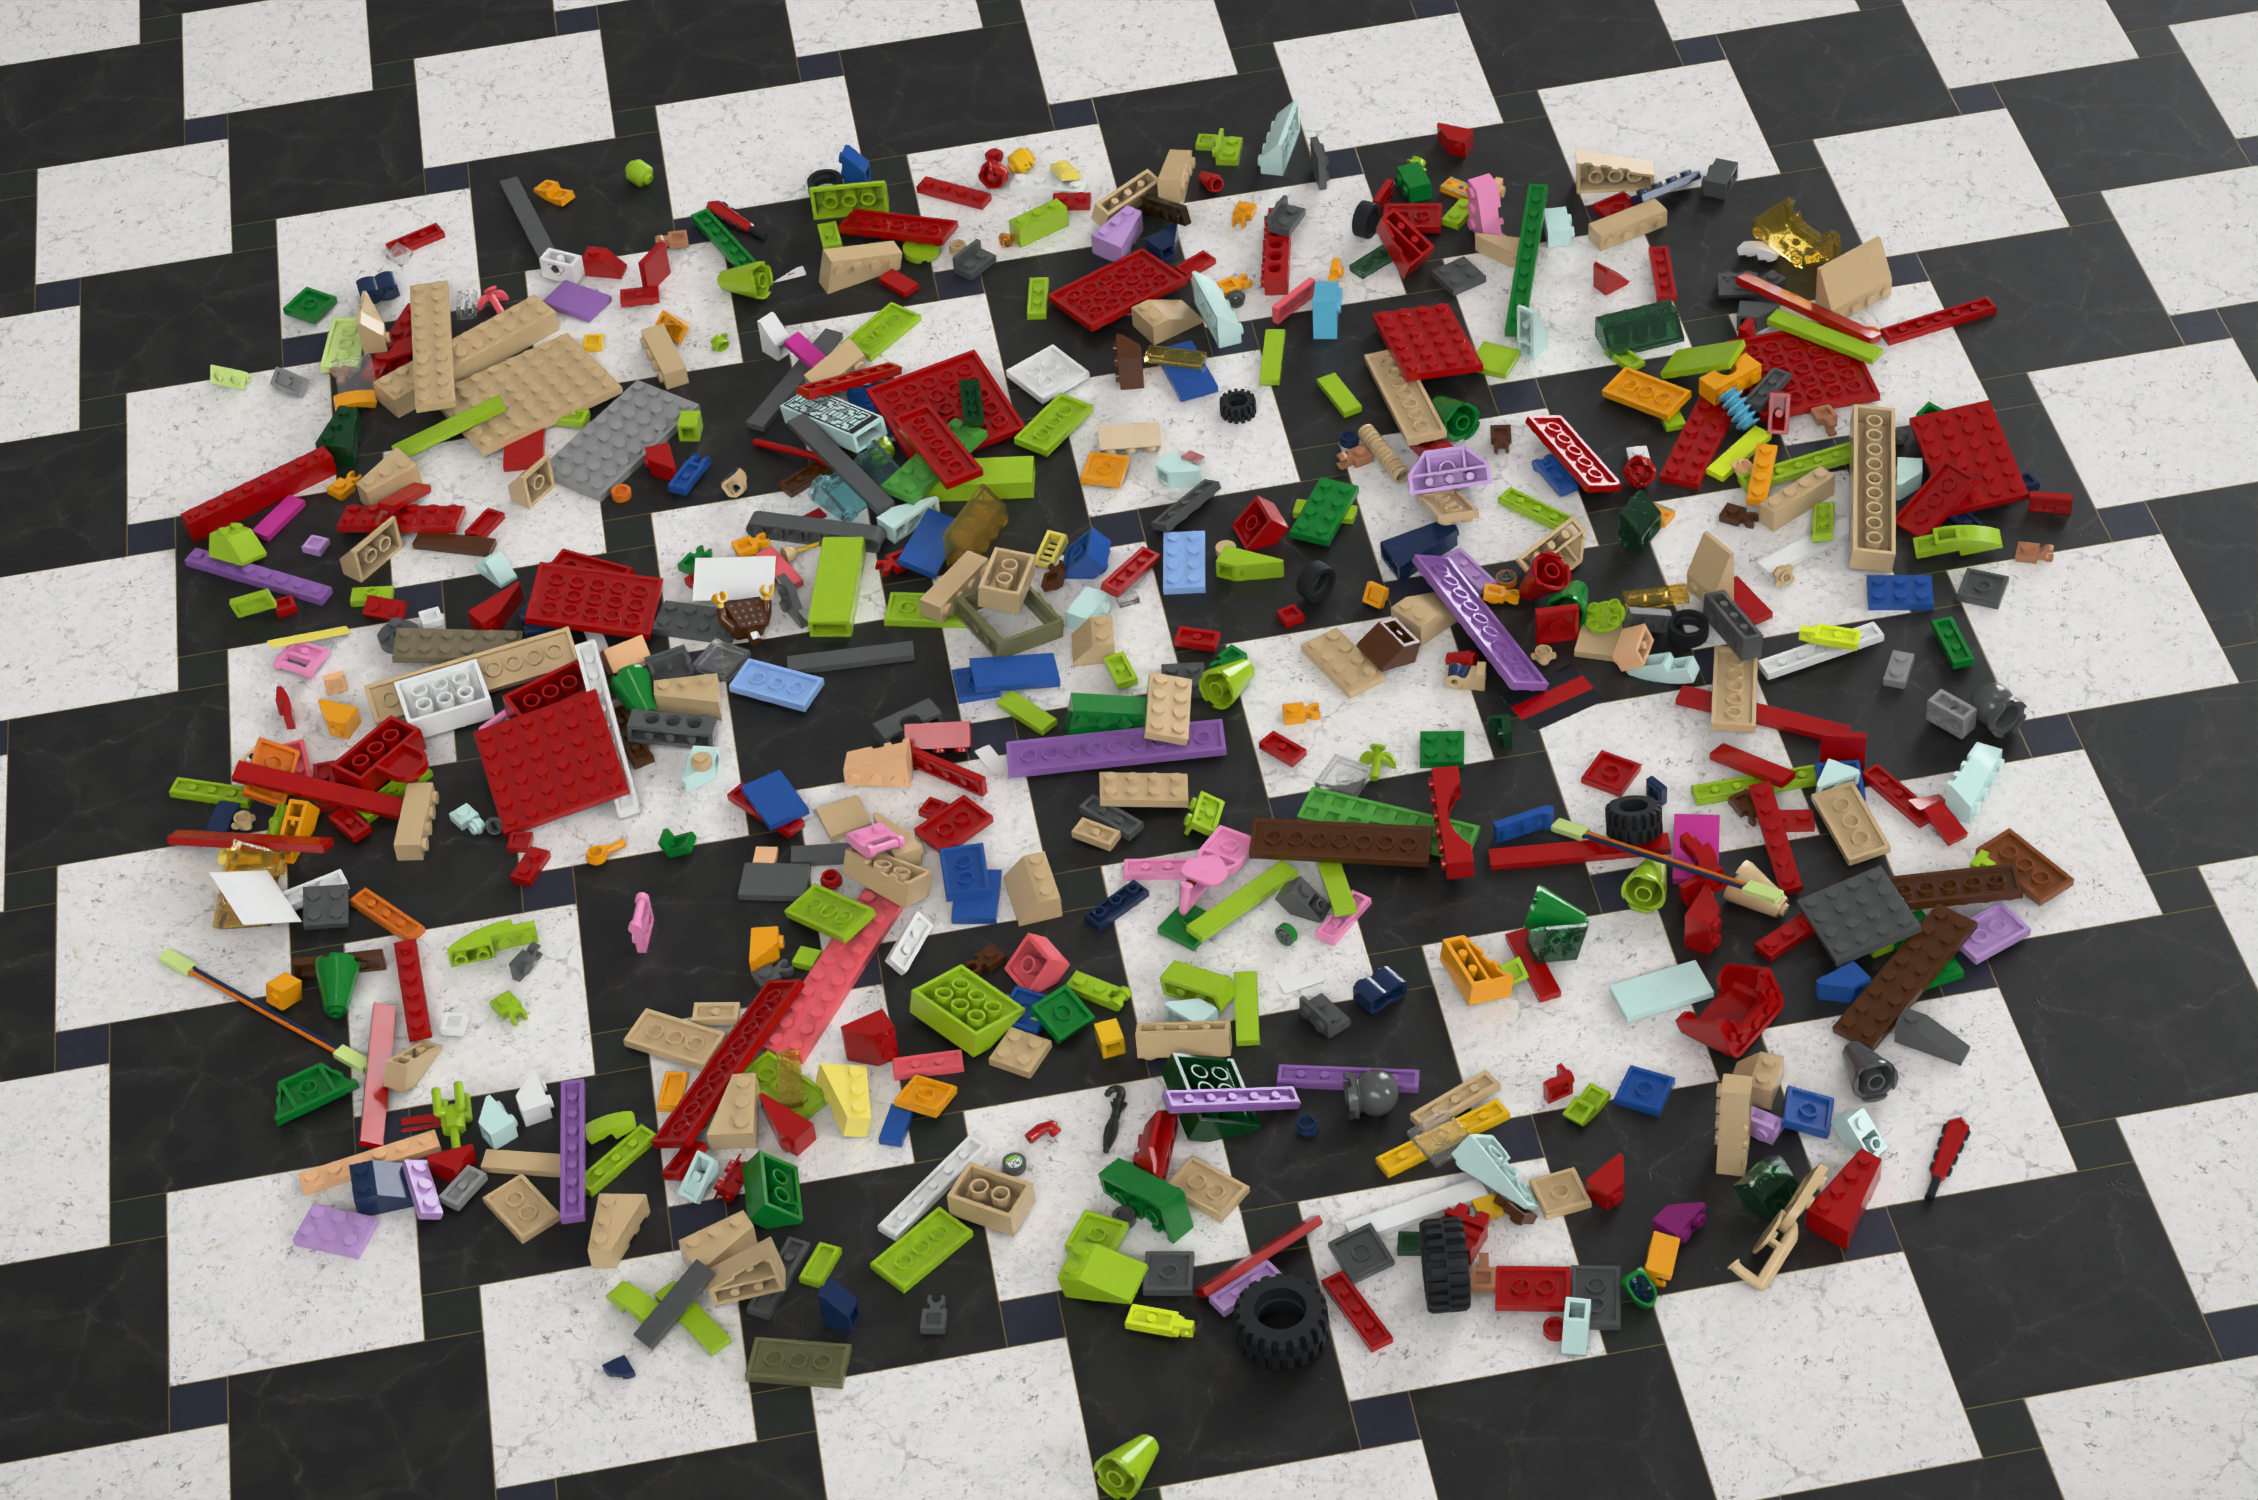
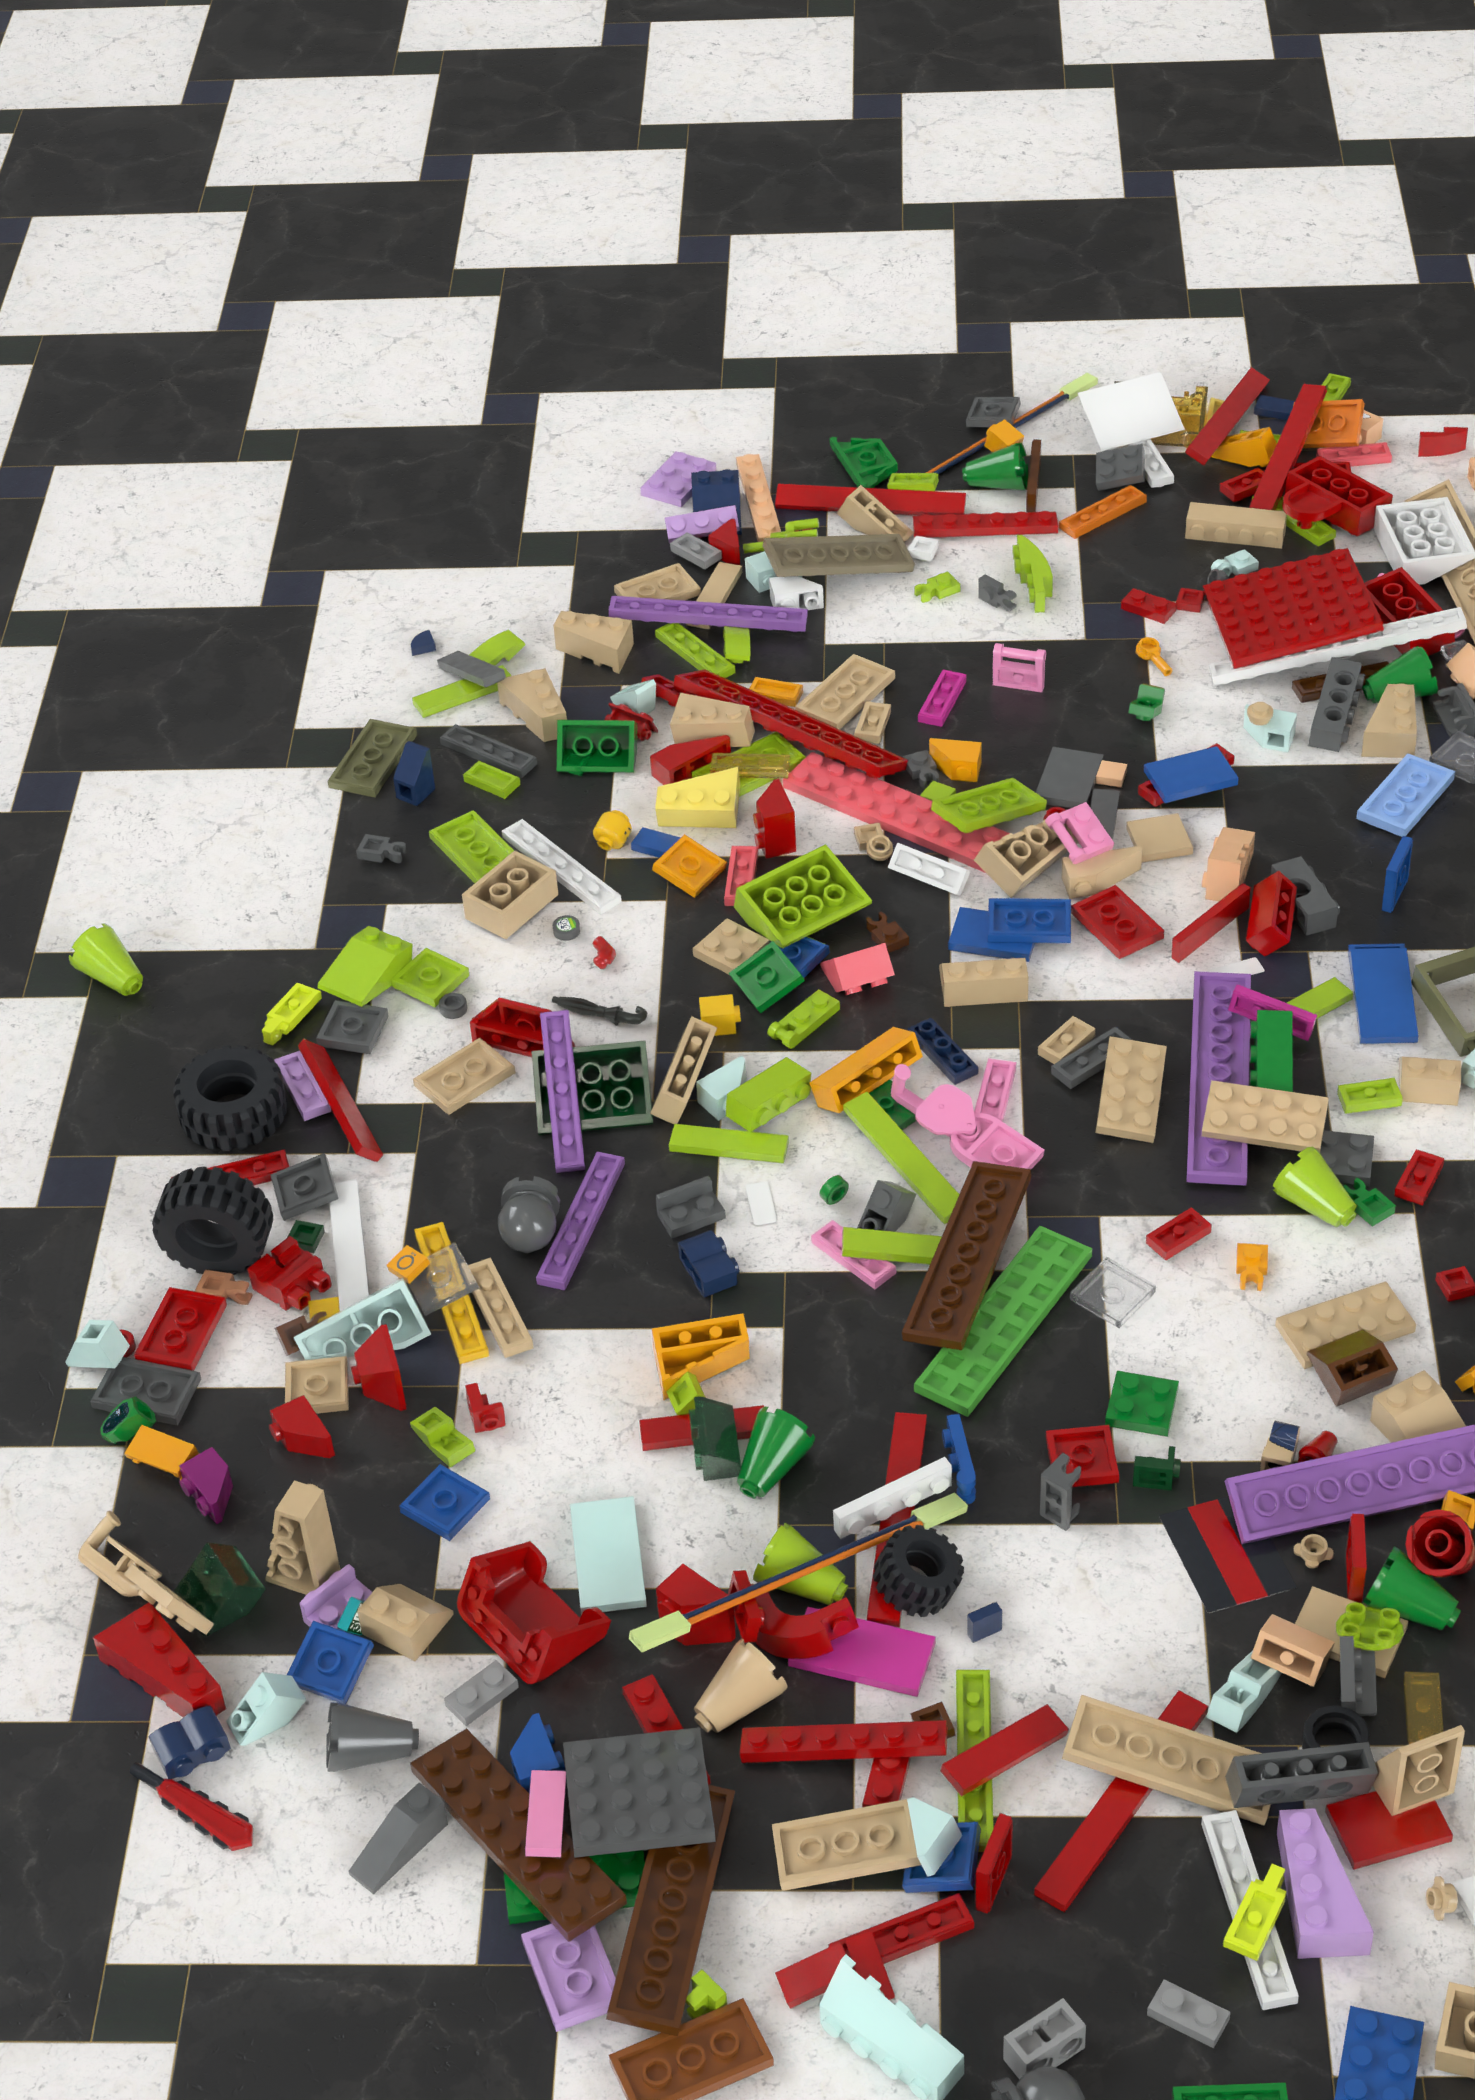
camera: 100 degrees right, 0 degrees up
tan plate [231,810,256,831] -> none
light orange slope [318,699,361,739] -> none
tan wedge [708,1236,786,1306] -> none
dark grey tile [787,641,915,674] -> none
red tile [918,797,948,819] -> none
green wedge [1098,1157,1194,1244] -> none
lime bracket [1183,791,1225,837] -> none
dark blue plate [1295,1114,1319,1137] -> none
lime plant [1359,744,1397,781] -> none
red arch [1428,766,1474,879] -> none
red tile [1581,750,1641,797] -> none
none -> dark blue brick [148,1706,231,1779]
none -> teal tile [337,1596,365,1636]
none -> red slope [351,1324,407,1411]
none -> light orange tile [386,1245,430,1284]
none -> light grey plate [444,1660,519,1726]
none -> bright pink tile [525,1770,566,1857]
none -> yellow head [593,810,632,851]
none -> dark tan plate [763,534,915,577]
none -> light orange brick [809,1027,923,1113]
none -> white plate [833,1457,952,1539]
none -> tan tile [854,823,884,851]
none -> tan plate [866,835,893,861]
none -> lime plate [887,473,939,491]
none -> dark pink tile [918,670,967,727]
none -> dark grey tile [966,397,1021,427]
none -> dark grey hinge [1040,1453,1081,1531]
none -> red plate [1046,1425,1119,1487]
none -> dark pink tile [1228,984,1317,1041]
none -> lavender wedge [1277,1808,1374,1959]
none -> blue tile [1382,836,1413,913]

